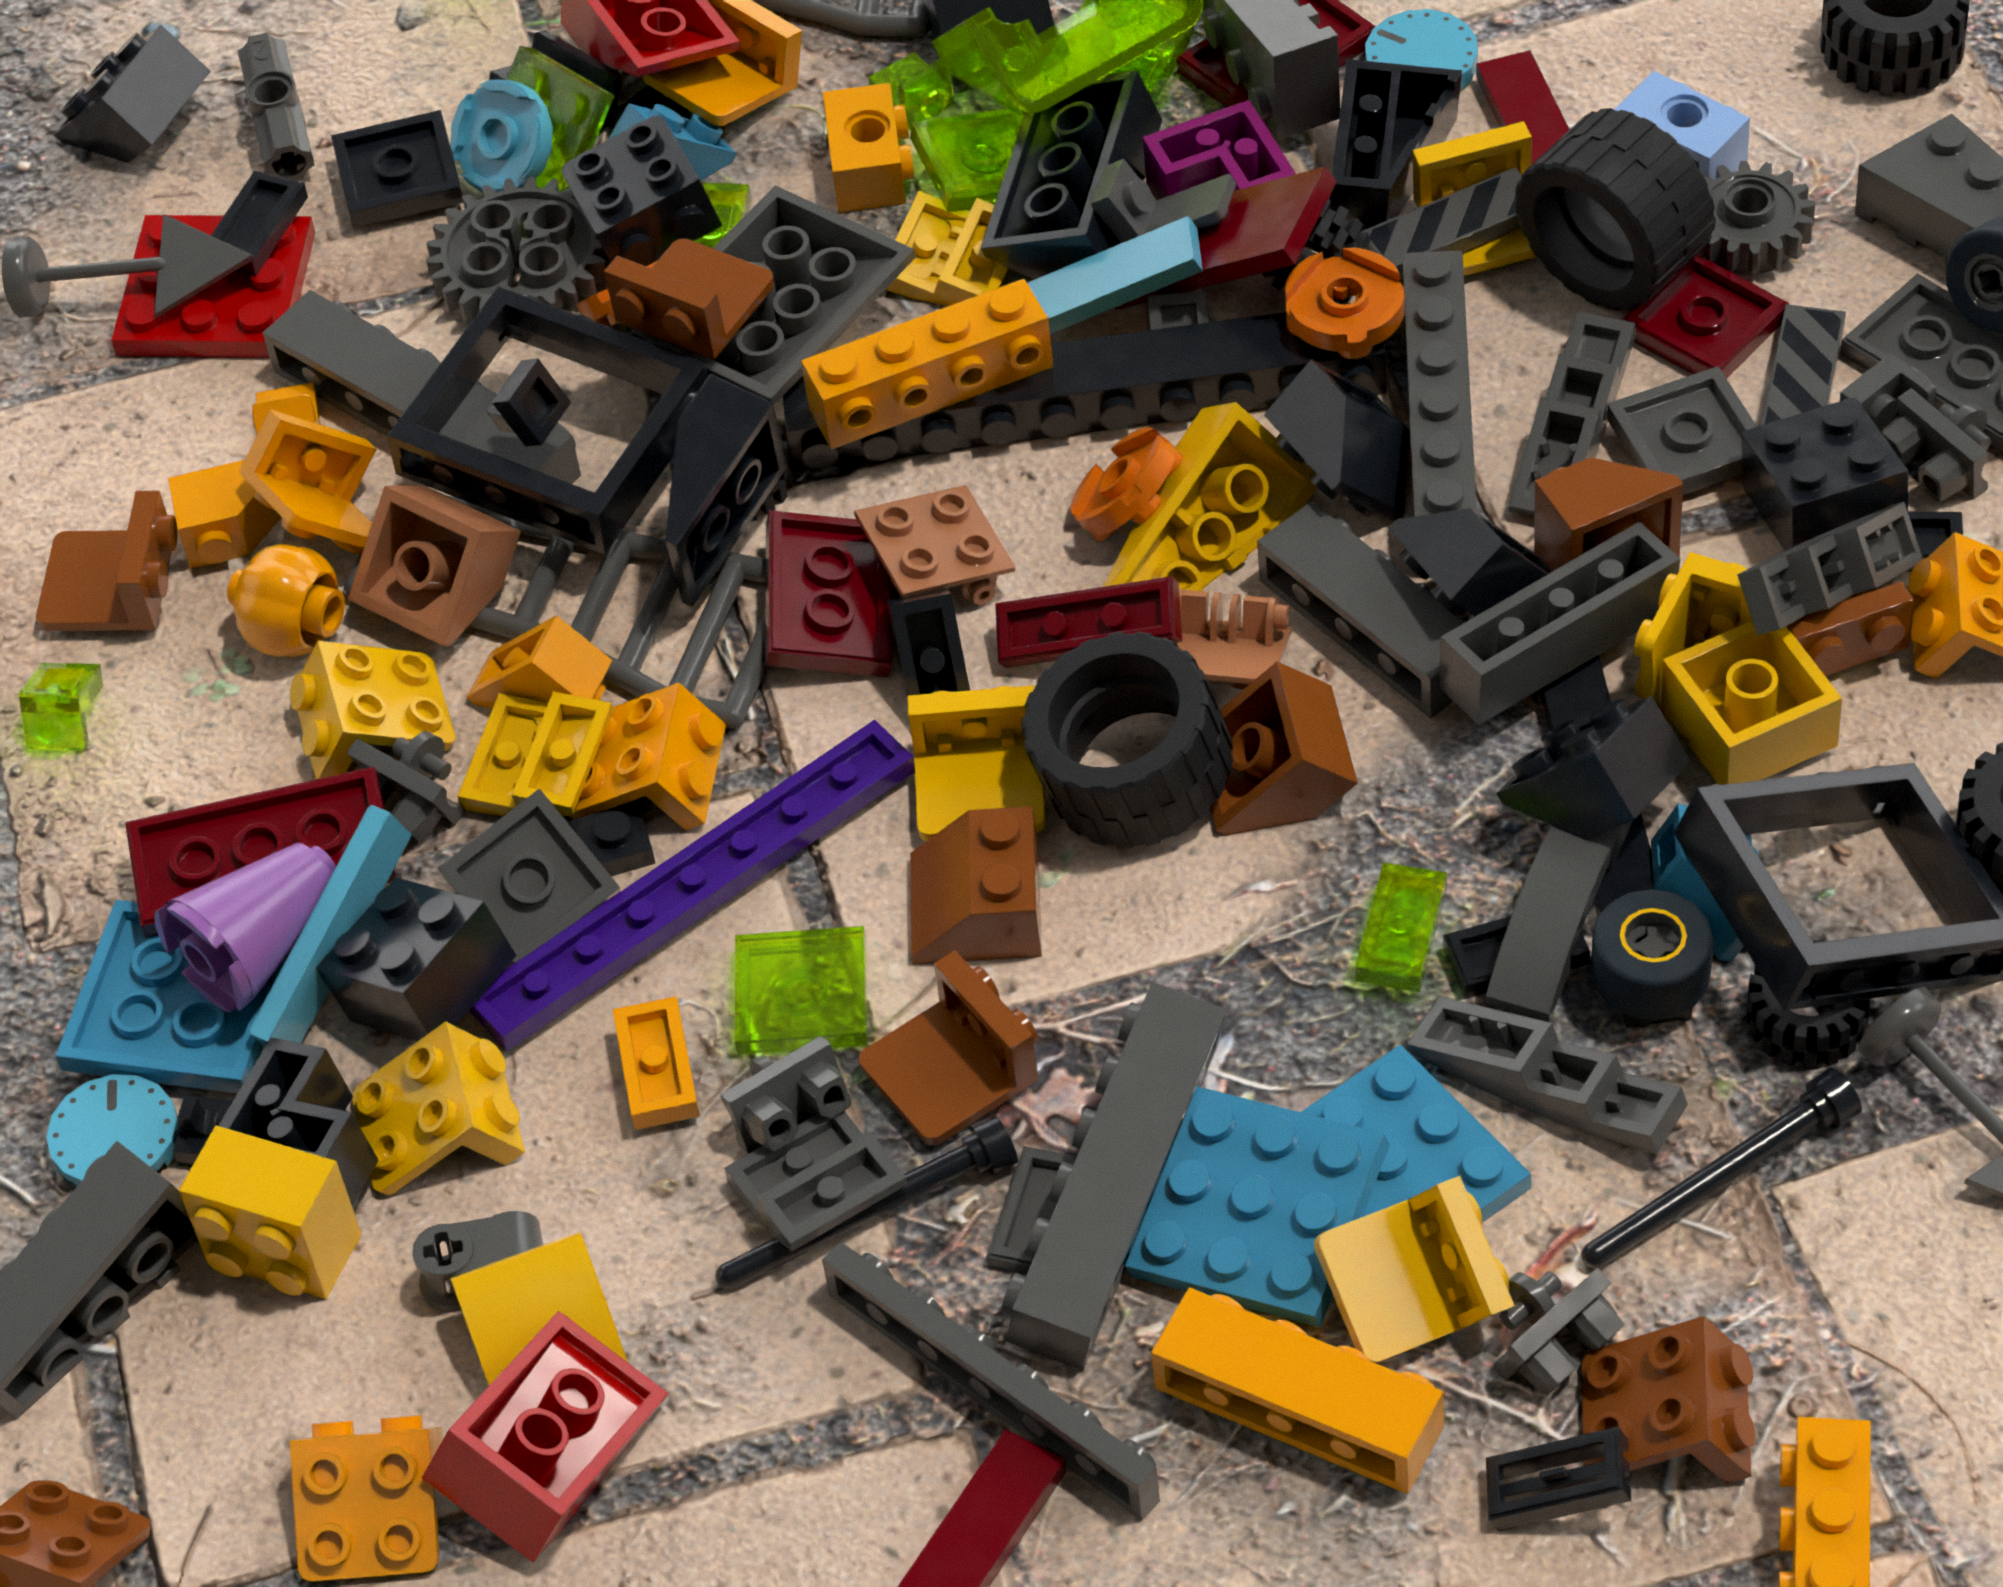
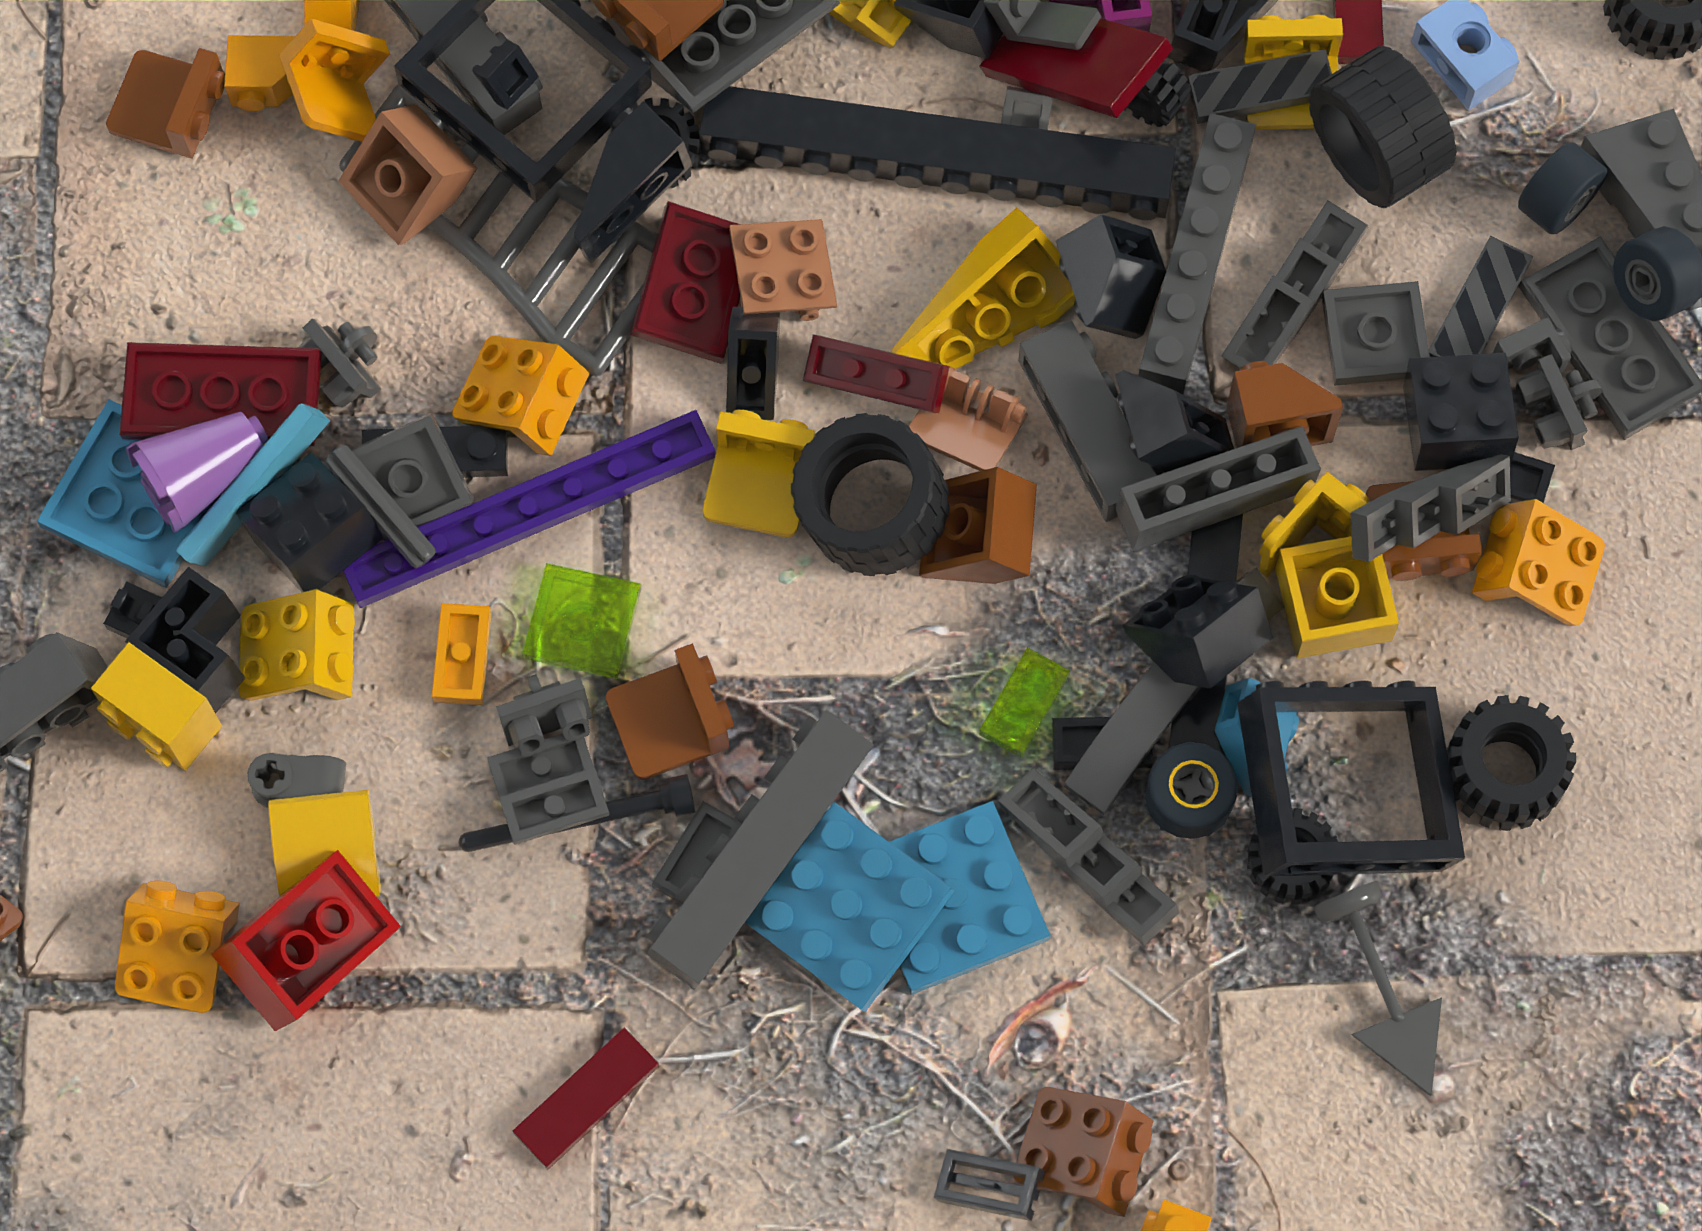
camera: 10 degrees right, 20 degrees up
clear neon green bracket [18,663,103,751] -> none
medium azure tile [46,1074,178,1187] -> none
light orange plant [227,544,345,658] -> none
yellow bracket [290,641,456,779] -> none
yellow slope [457,691,614,816] -> none
light orange slope [466,615,612,709] -> none
light orange brick [801,279,1053,450] -> none
dark grey plate [822,1241,1160,1521] -> none
dark orange slope [910,806,1042,964] -> none
medium azure tile [1027,216,1203,334] -> none
orange plate [1070,427,1183,542] -> none
light orange brick [1151,1287,1444,1494] -> none
orange plate [1285,248,1405,359] -> none
yellow bracket [1314,1176,1515,1363] -> none
dark grey hips [1493,1268,1625,1396] -> none
black piece [1581,1068,1862,1269] -> none
dark red tile [1622,254,1789,379] -> none
dark grey gear [1701,160,1815,274] -> none
none -> dark grey axle [325,445,436,568]
none -> black wheel [1518,142,1607,234]

